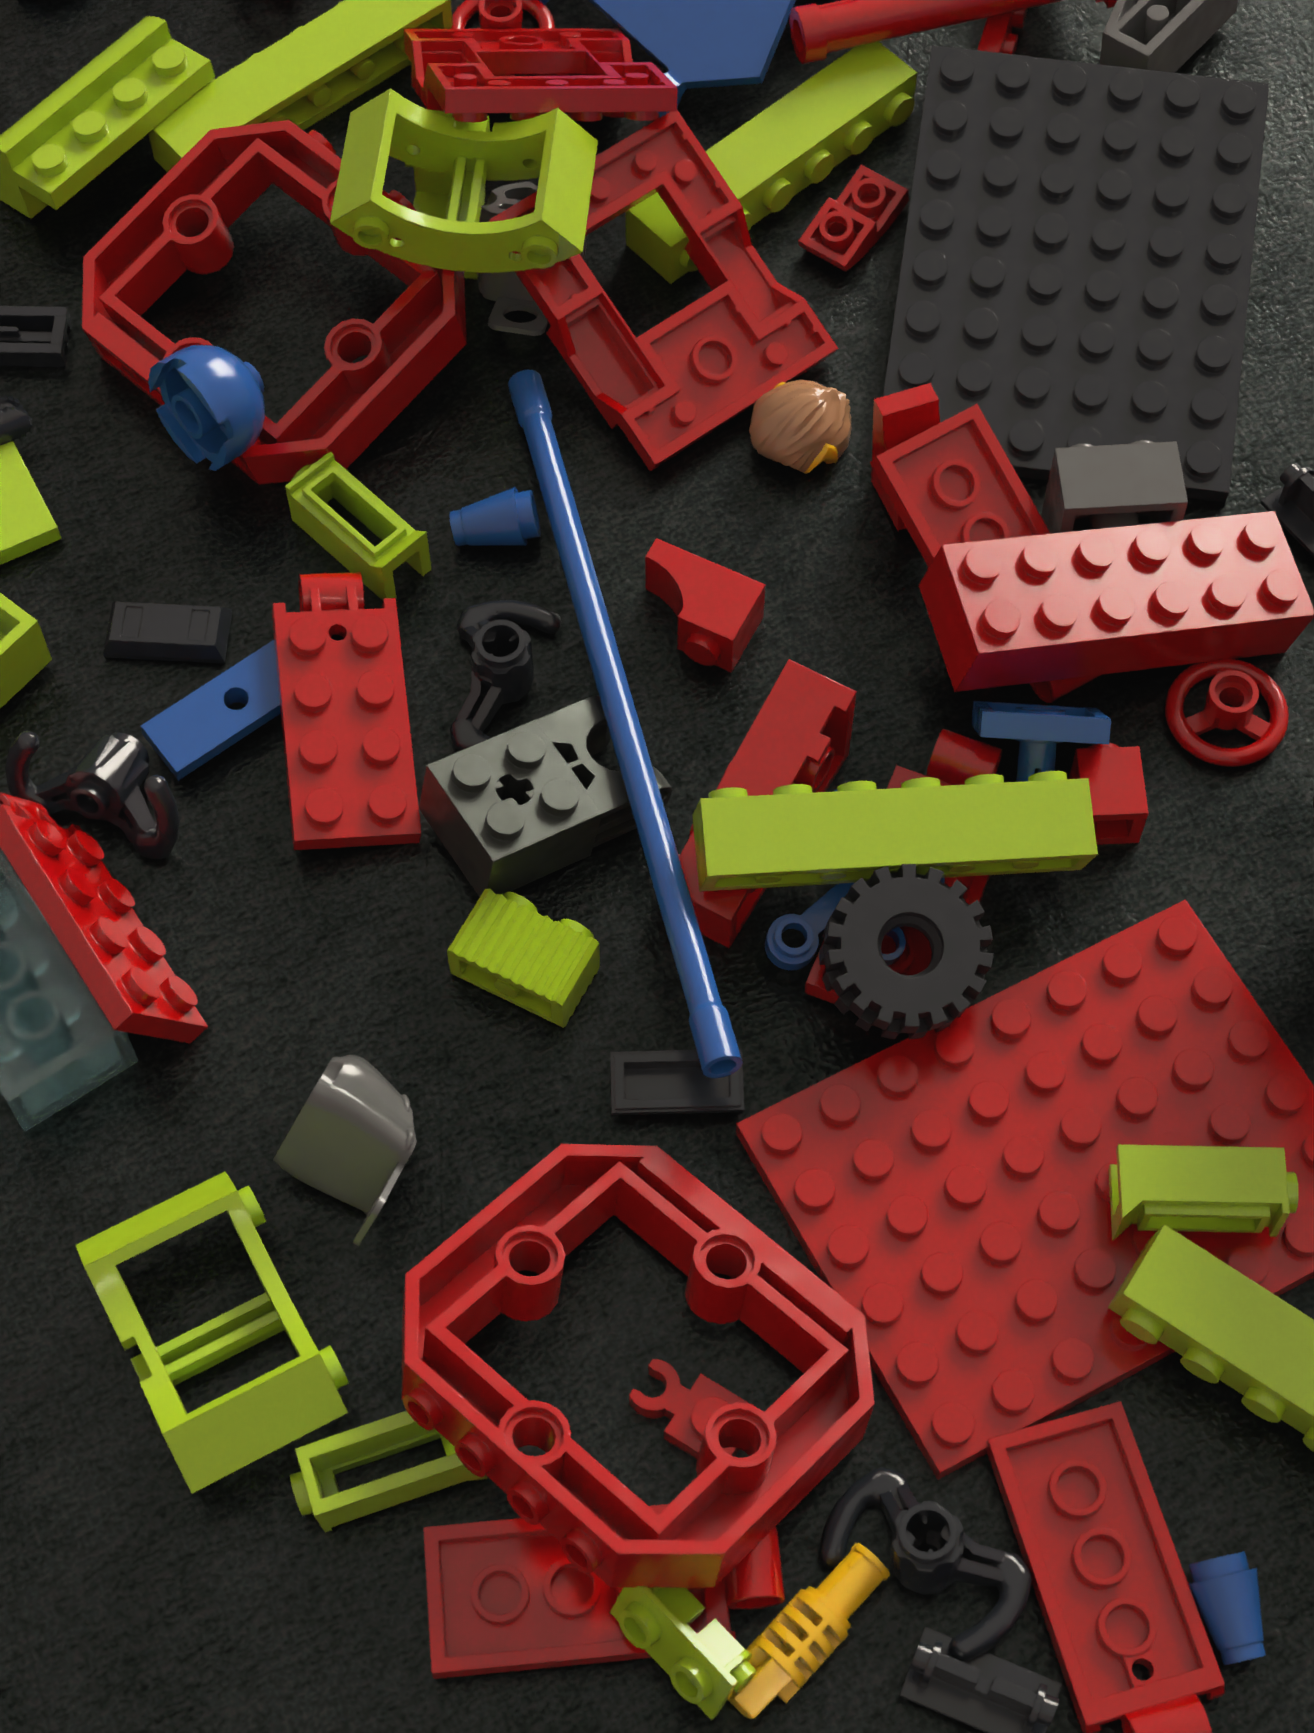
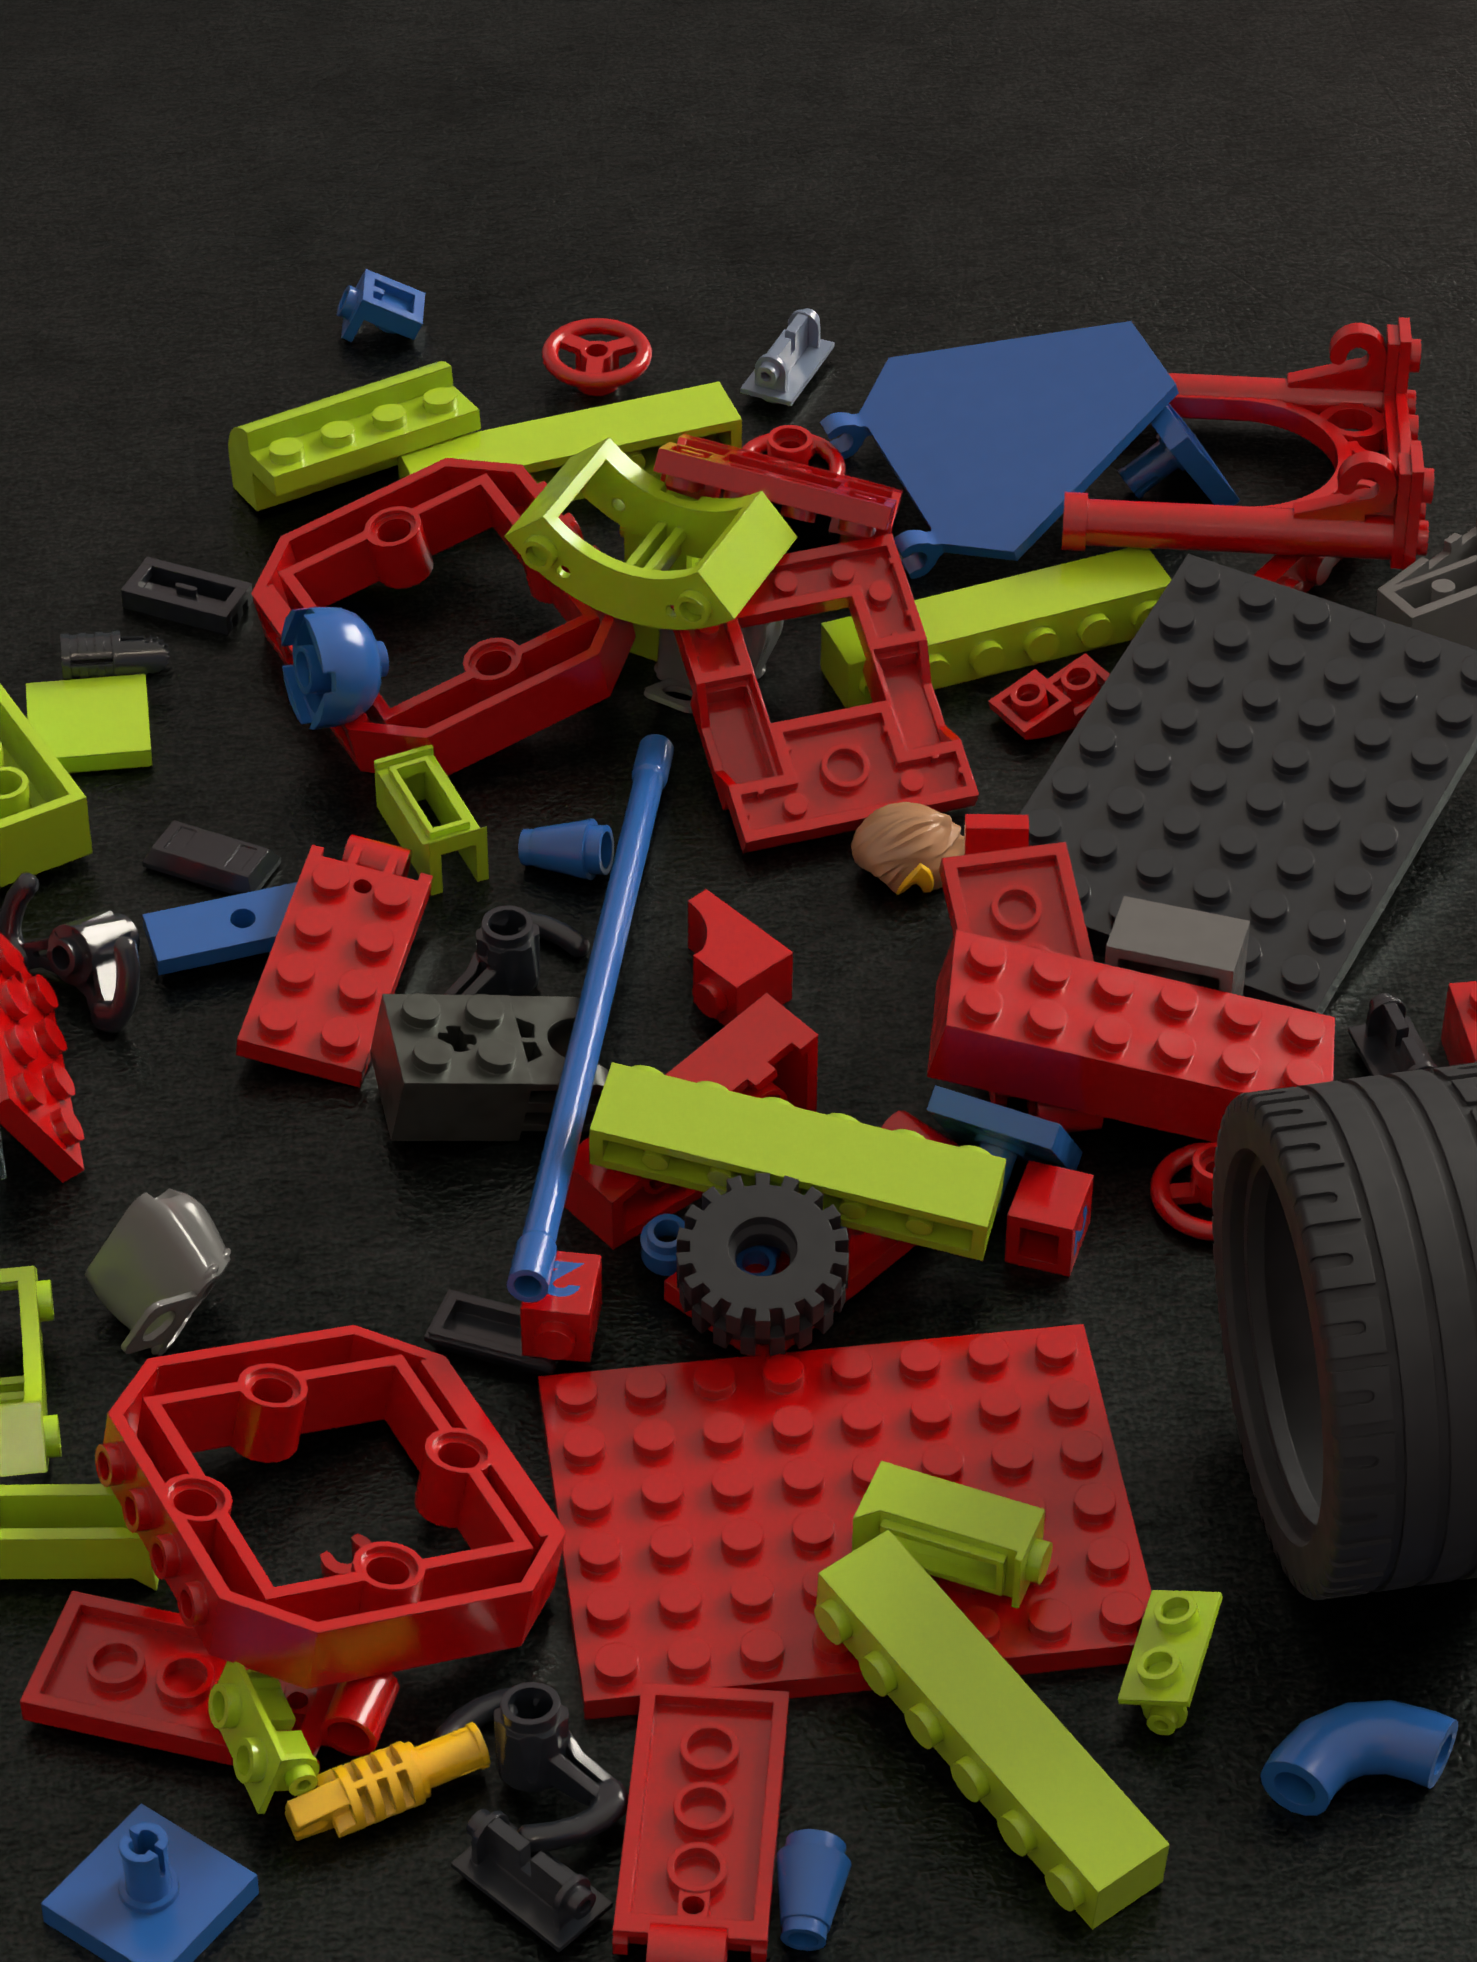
camera: 20 degrees right, 20 degrees down
lime brick [447,889,600,1028] -> none
none -> red brick [520,1251,602,1362]

